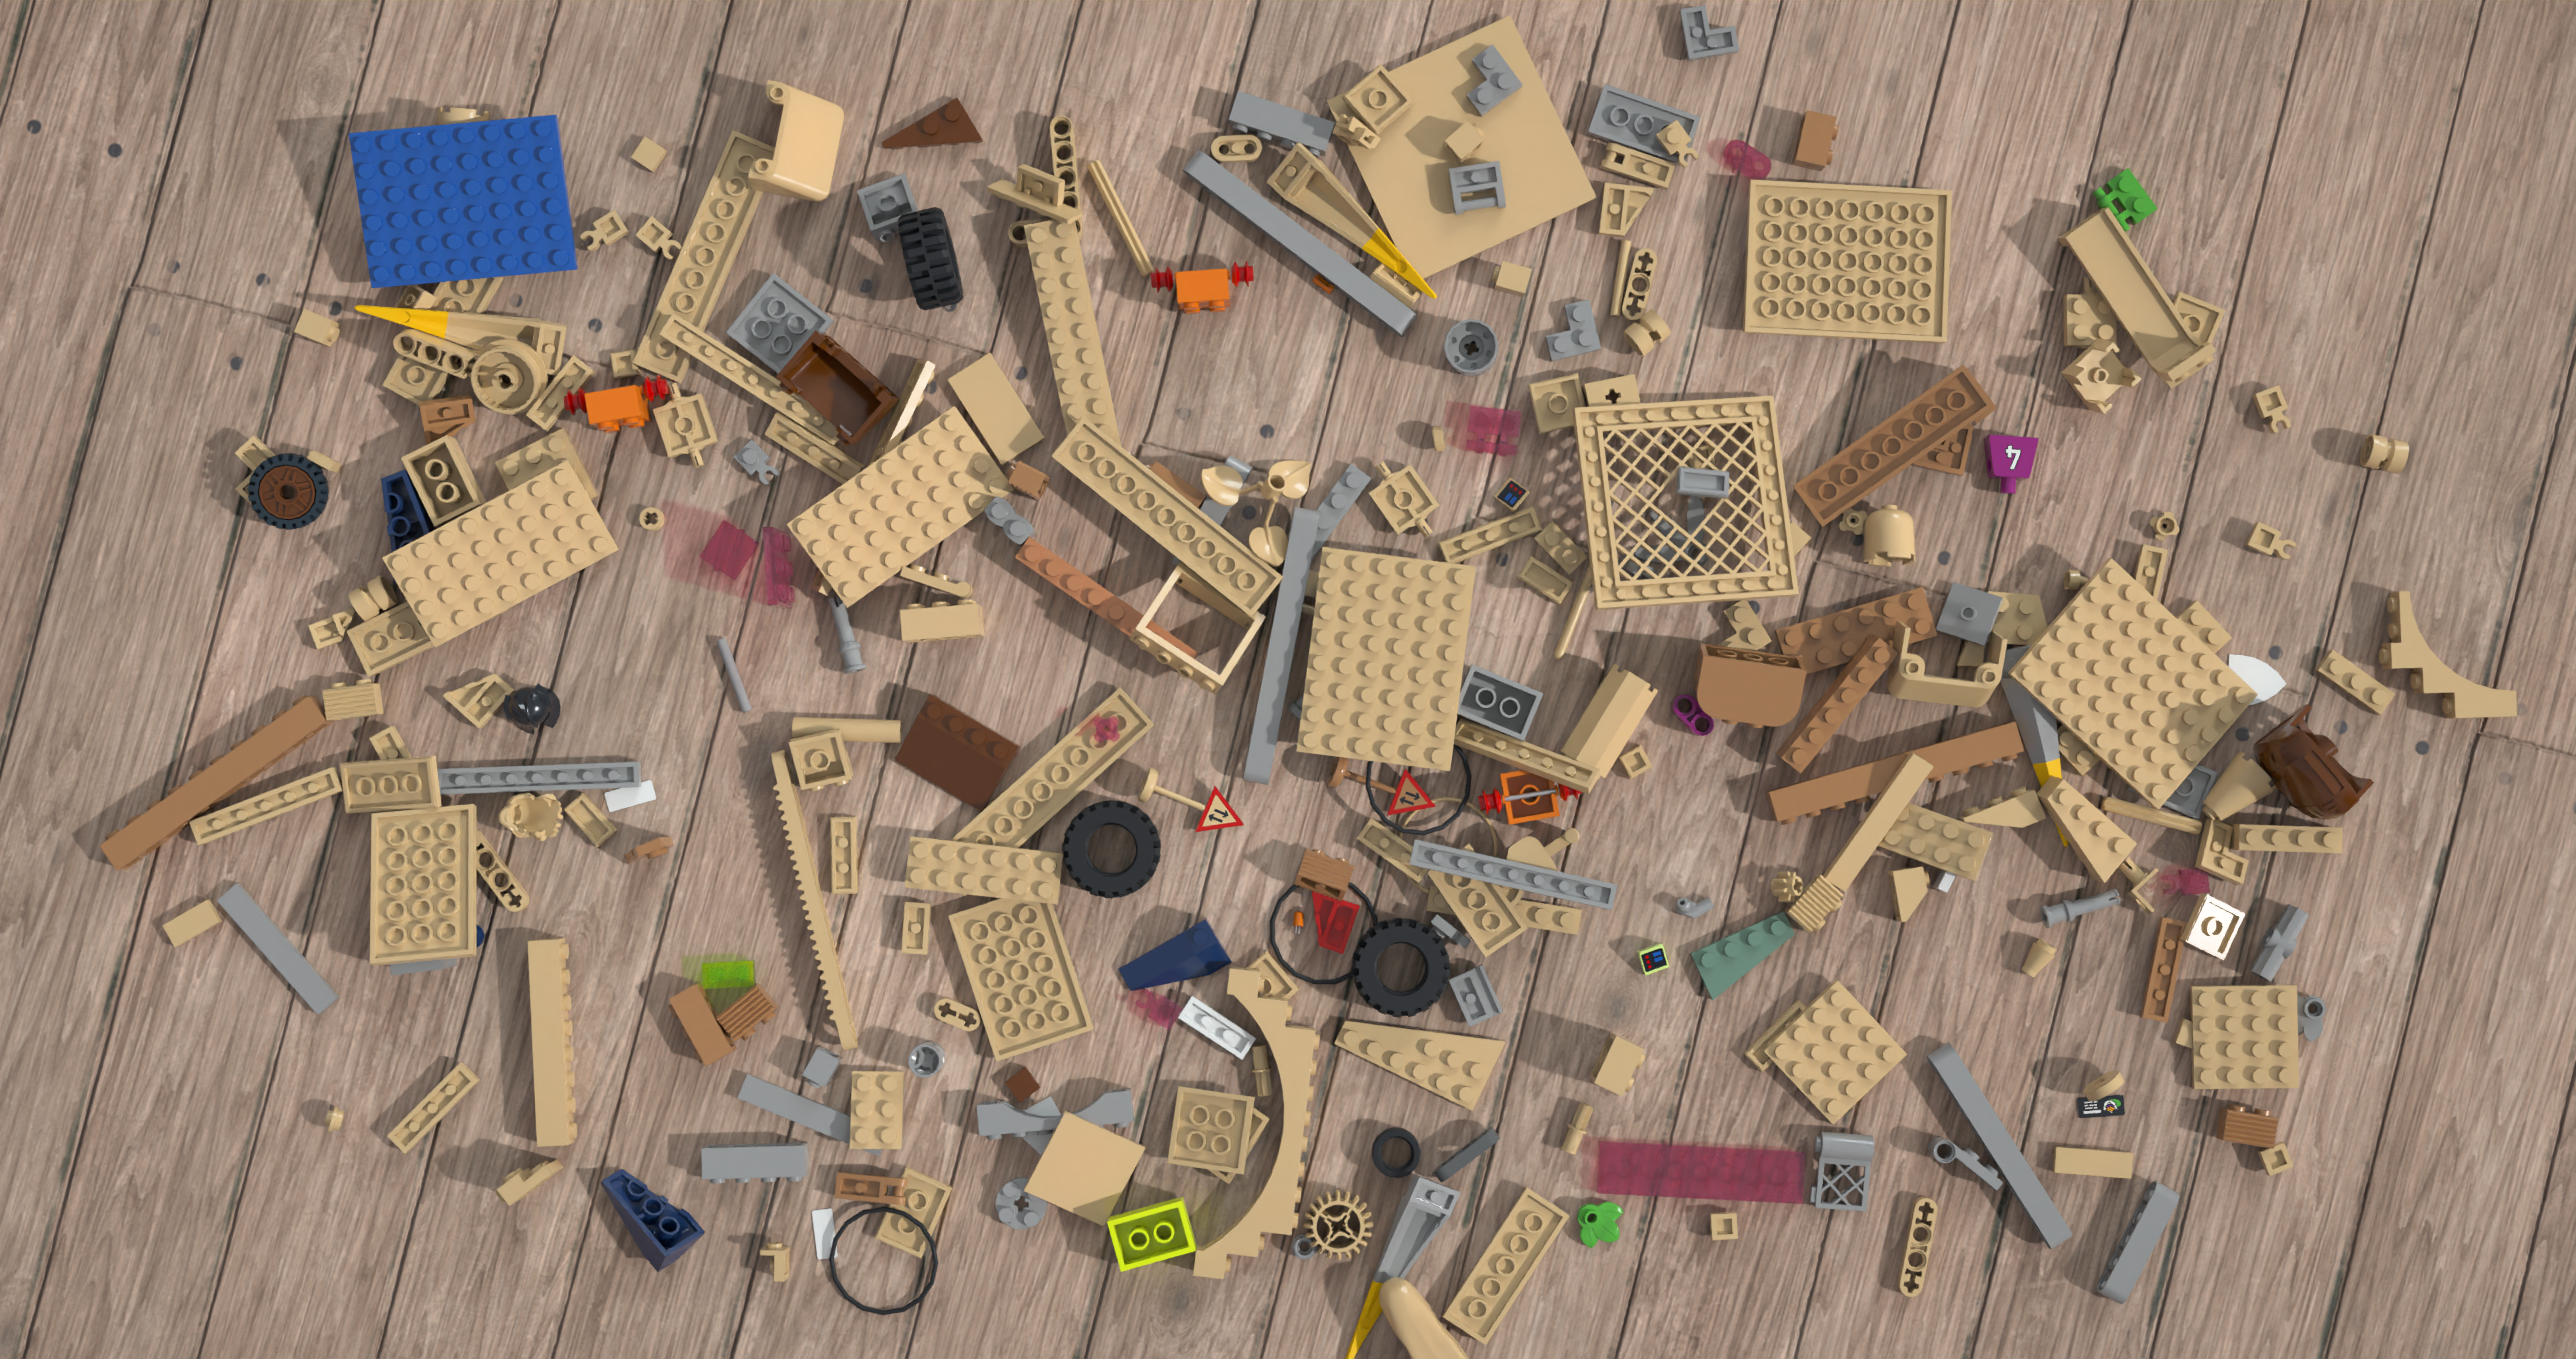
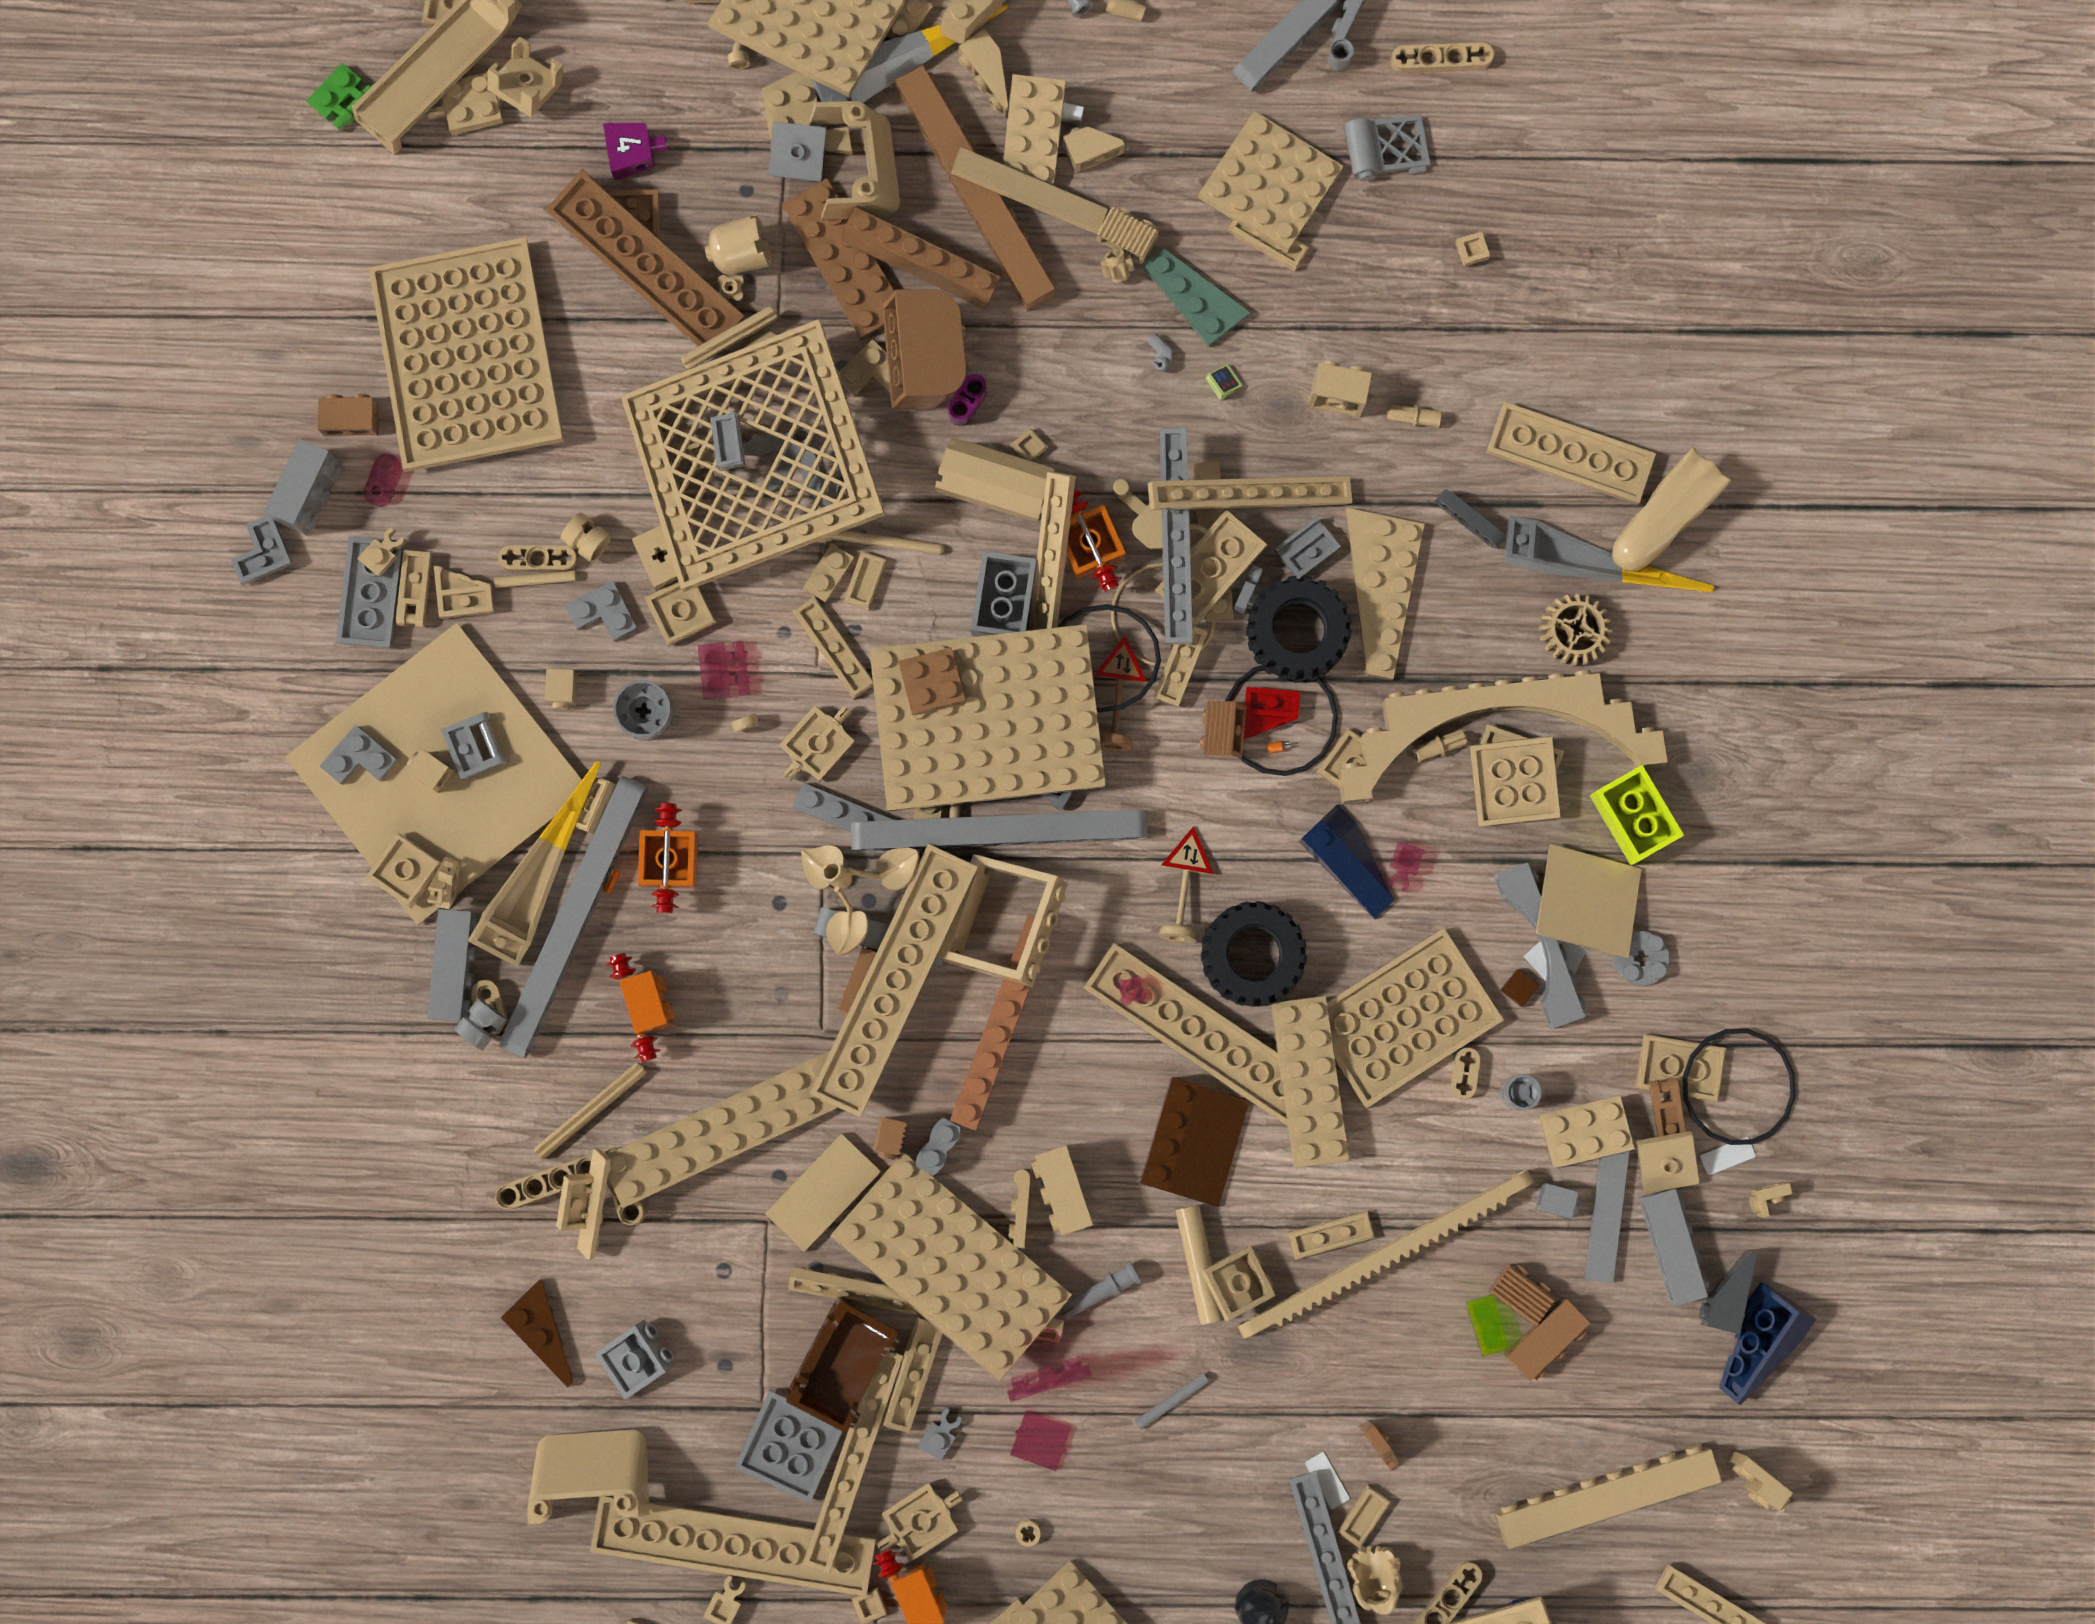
camera: 115 degrees left, 5 degrees down
black tyre [898,207,963,310] -> none
tan plate [901,901,931,955] -> none
white plate [1178,995,1256,1059] -> none
light grey plate [1292,1233,1317,1260] -> none
black tyre [1372,1127,1421,1178] -> none
slope [1493,477,1530,513] -> none
bright green plate [1577,1201,1623,1248] -> none
clear pink plate [1597,1141,1805,1204] -> none
none -> light grey brick [264,438,341,536]
none -> light grey wheel [454,998,507,1051]
none -> orange brick [638,803,698,914]
none -> tan axle [681,307,778,370]
none -> medium nougat plate [898,647,965,715]
none -> tan plate [1148,476,1352,510]
none -> tan plate [1636,1131,1699,1194]
none -> dark grey slope [1699,1250,1758,1334]

